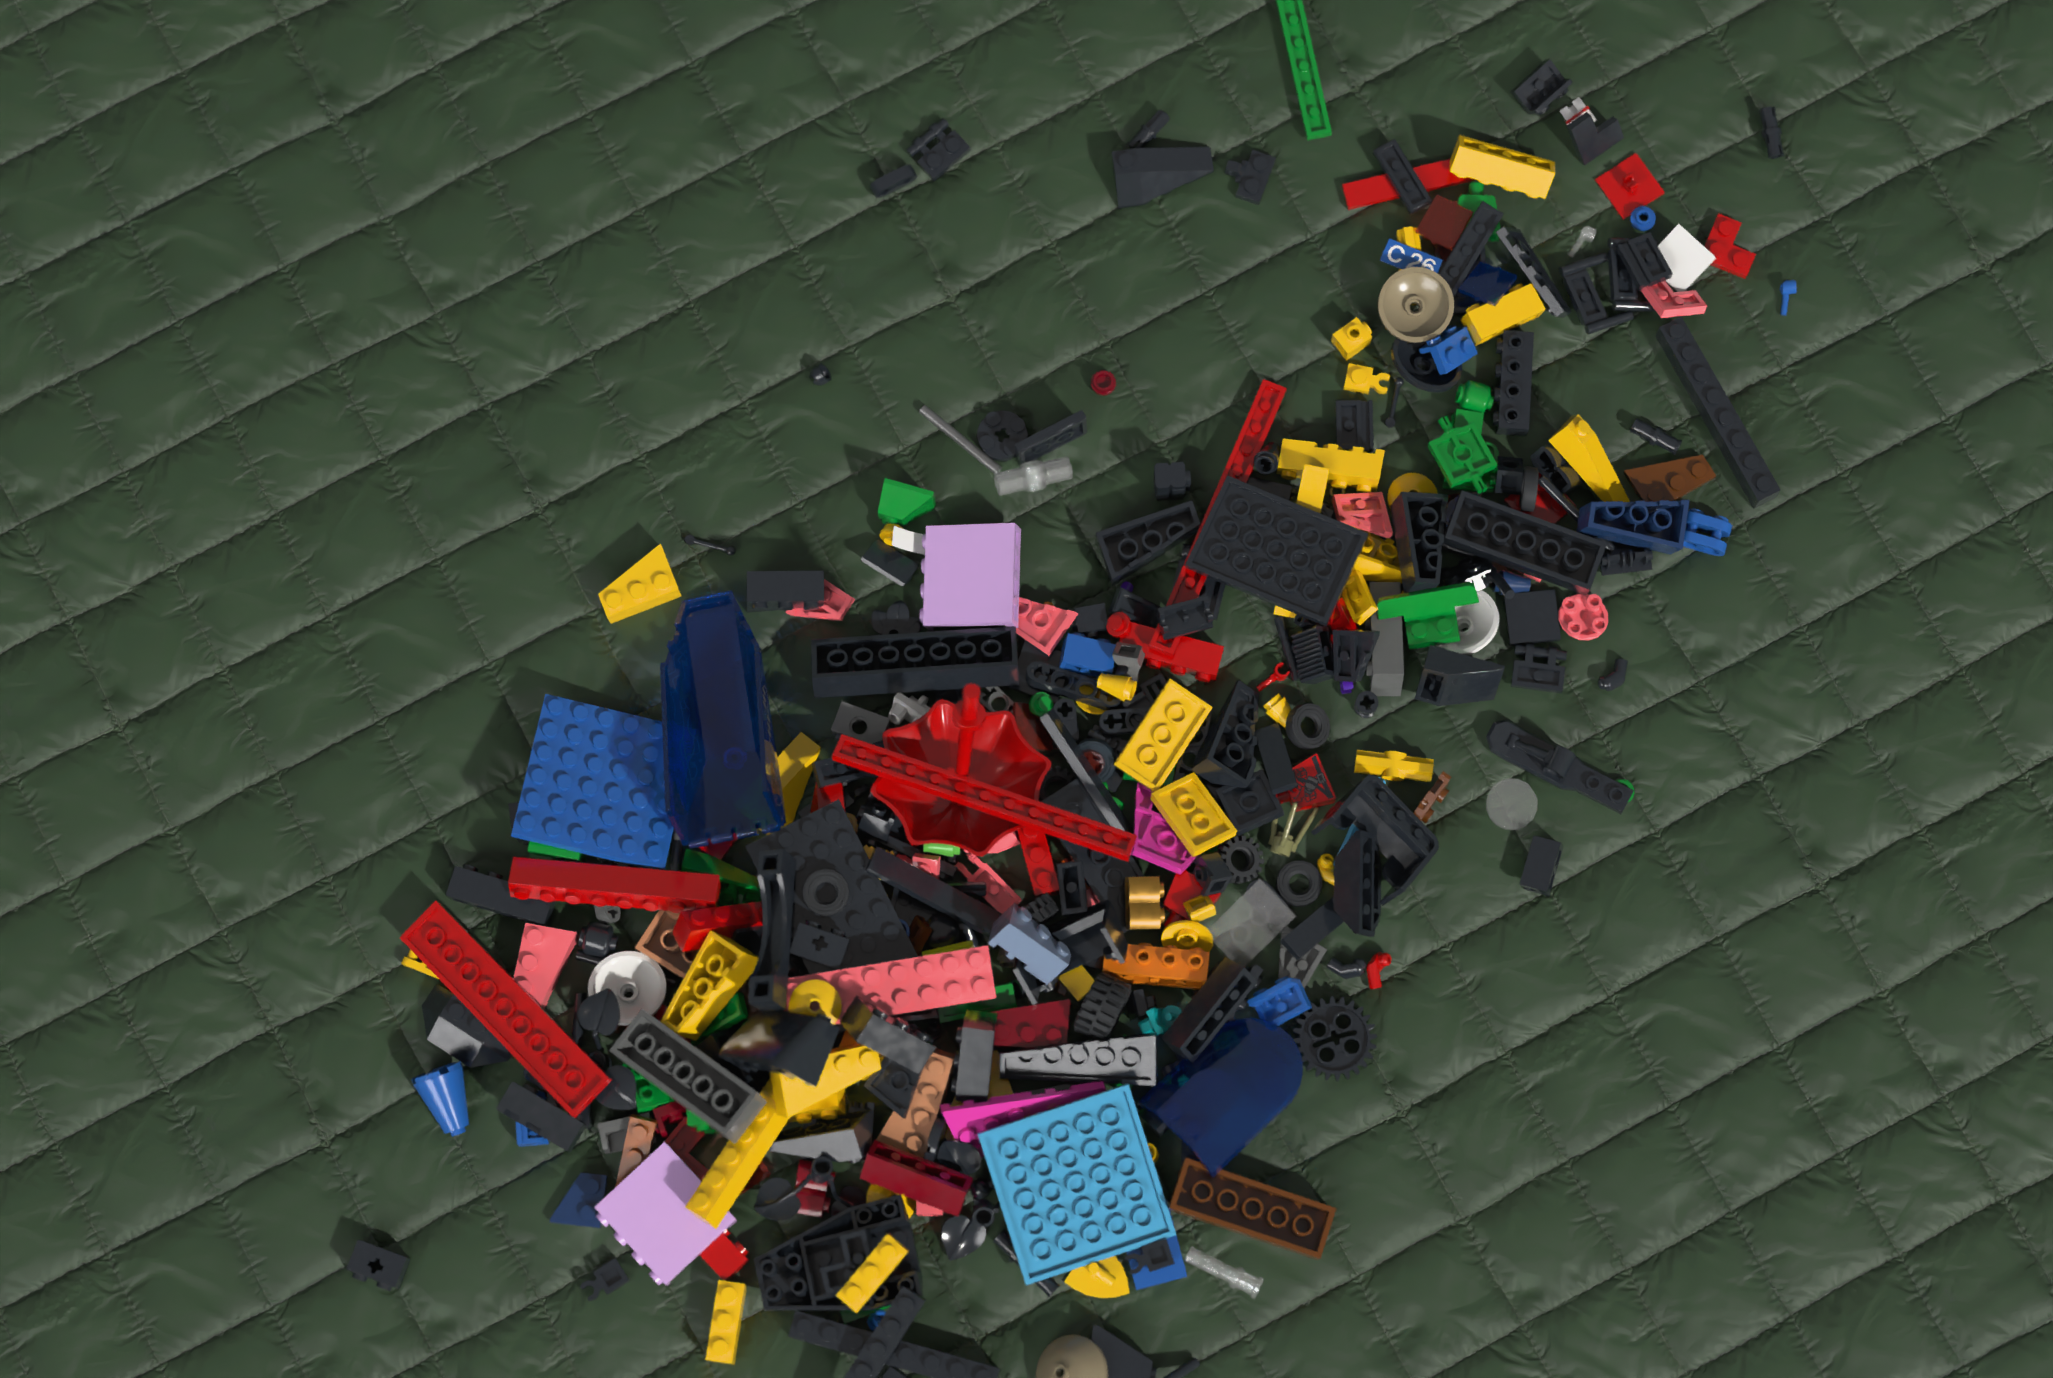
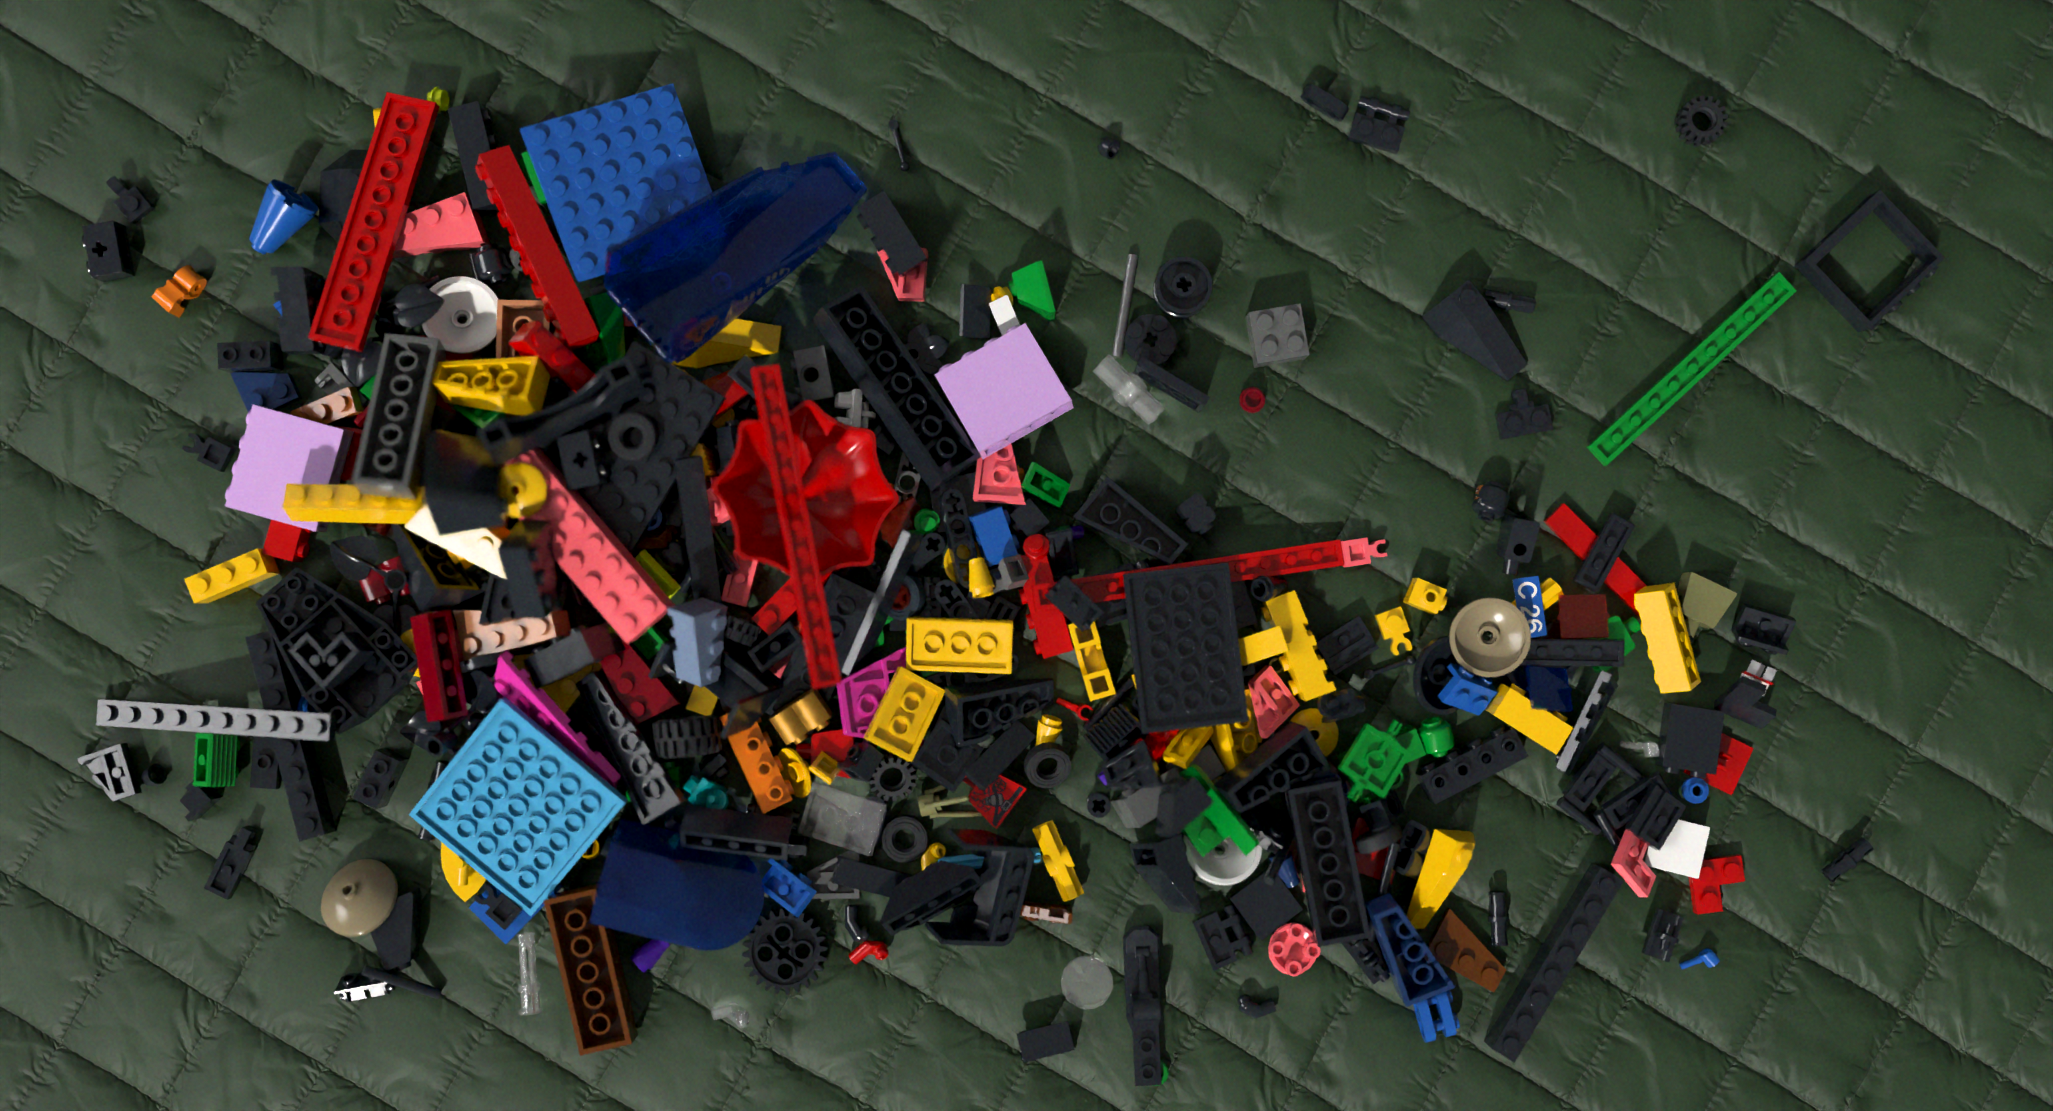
camera: 50 degrees right, 10 degrees up
yellow wedge [598,544,681,624] -> none
yellow plate [836,1234,909,1313] -> none
none -> black plate [106,176,155,224]
none -> orange leg [151,265,207,318]
none -> black brick [217,341,283,373]
none -> black brick [352,748,409,809]
none -> neon yellow plate [427,87,449,113]
none -> dark purple cone [630,933,671,972]
none -> clear arm [711,1002,750,1028]
none -> green slope [1021,462,1071,508]
none -> yellow arch [1068,621,1116,701]
none -> black wheel [1153,257,1212,319]
none -> black slope [1155,776,1214,837]
none -> dark grey brick [1245,303,1310,368]
none -> black hips [1317,688,1365,723]
none -> coral plate [1341,537,1387,567]
none -> black head [1472,481,1510,522]
none -> black torso [1496,513,1540,576]
none -> black hips [1641,908,1684,962]
none -> black brick [1655,703,1725,778]
none -> olive torso [1677,572,1737,638]

